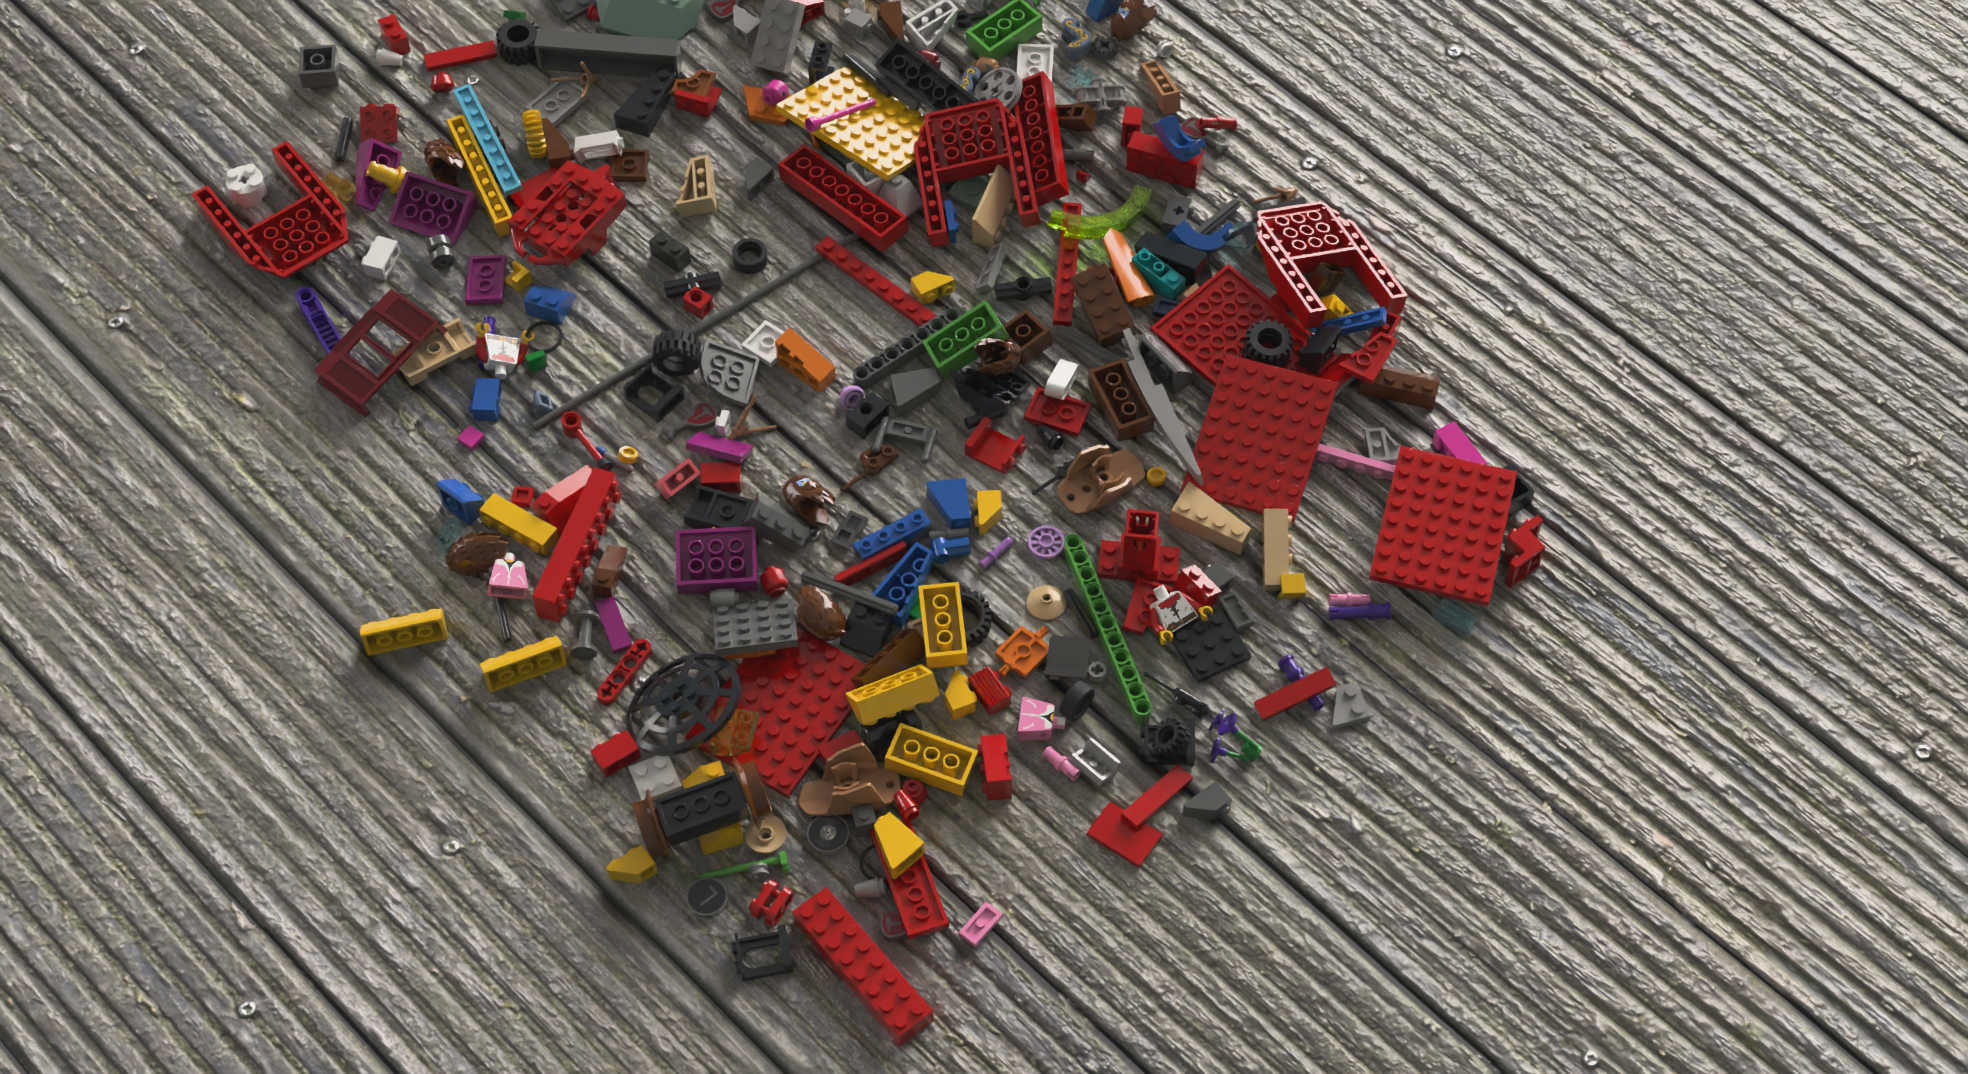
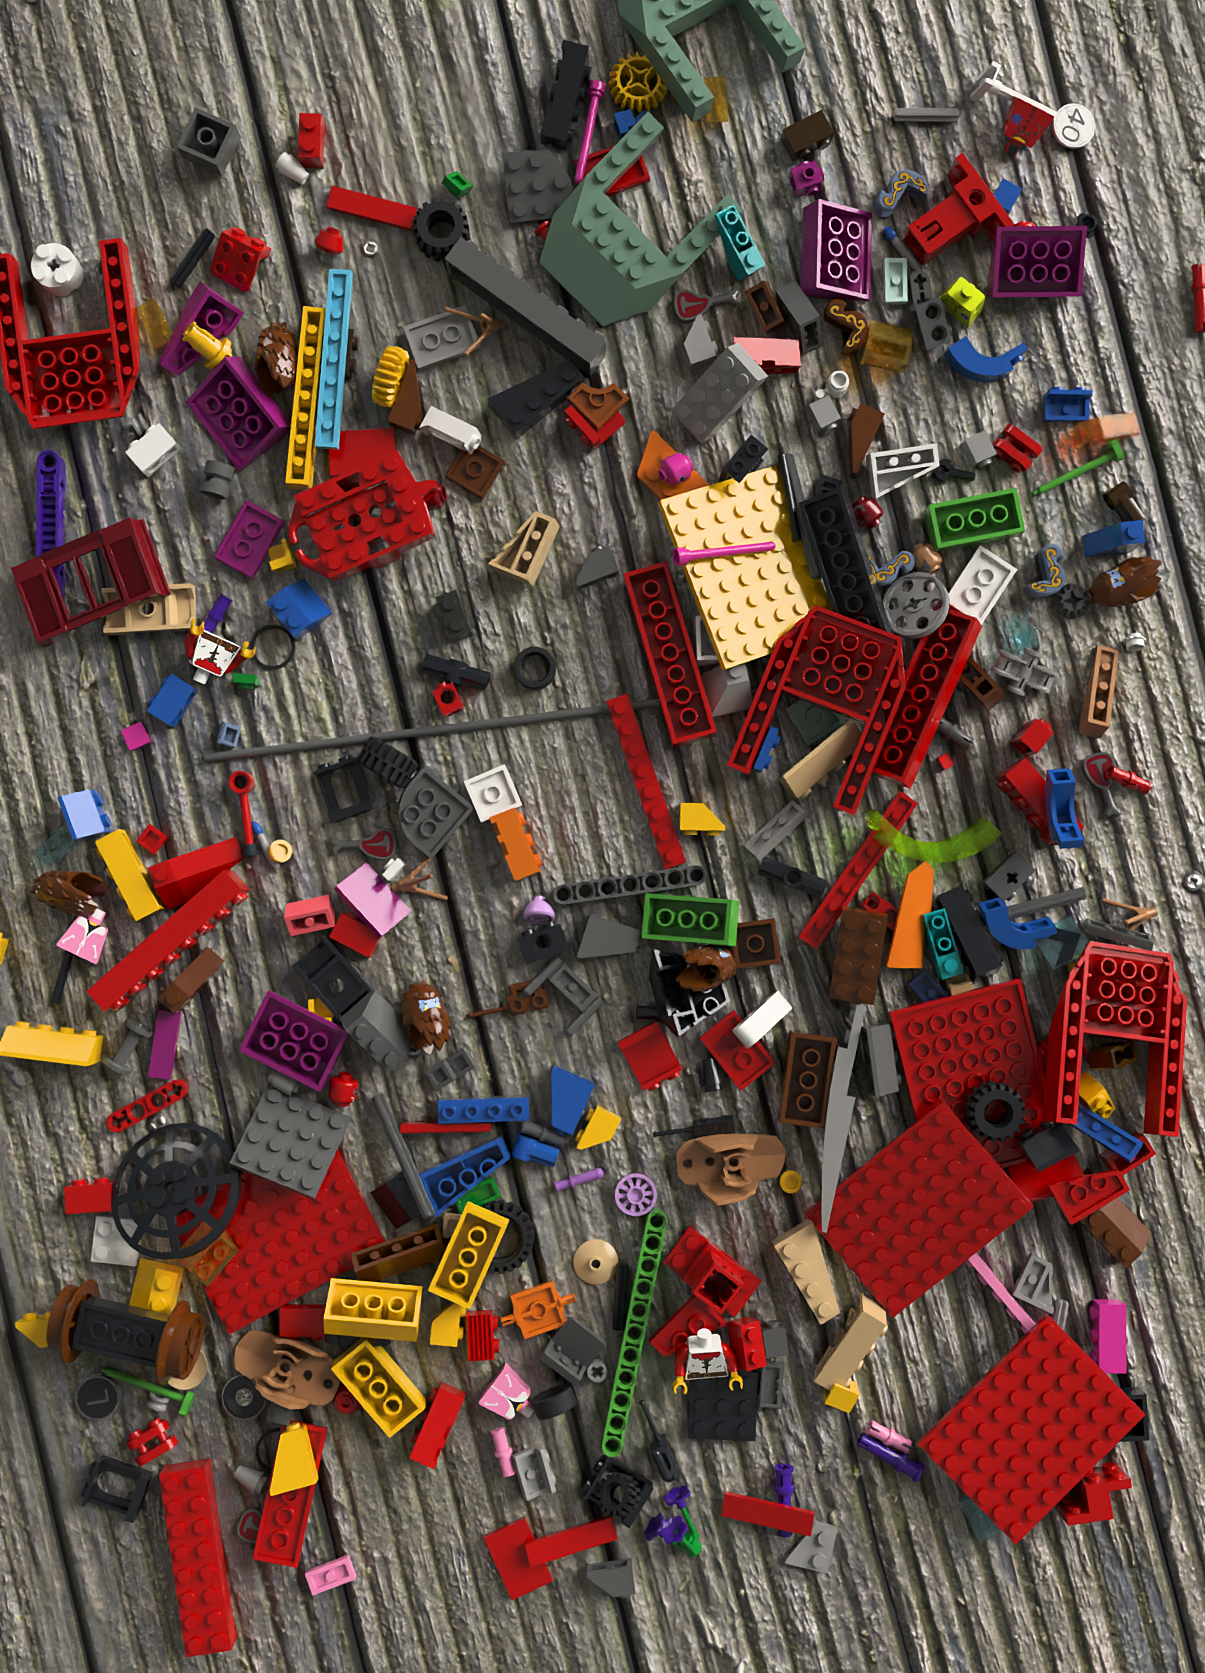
camera: 20 degrees right, 30 degrees up
reddish brown head [797,586,846,641] -> none
red cone [893,790,920,822] -> none

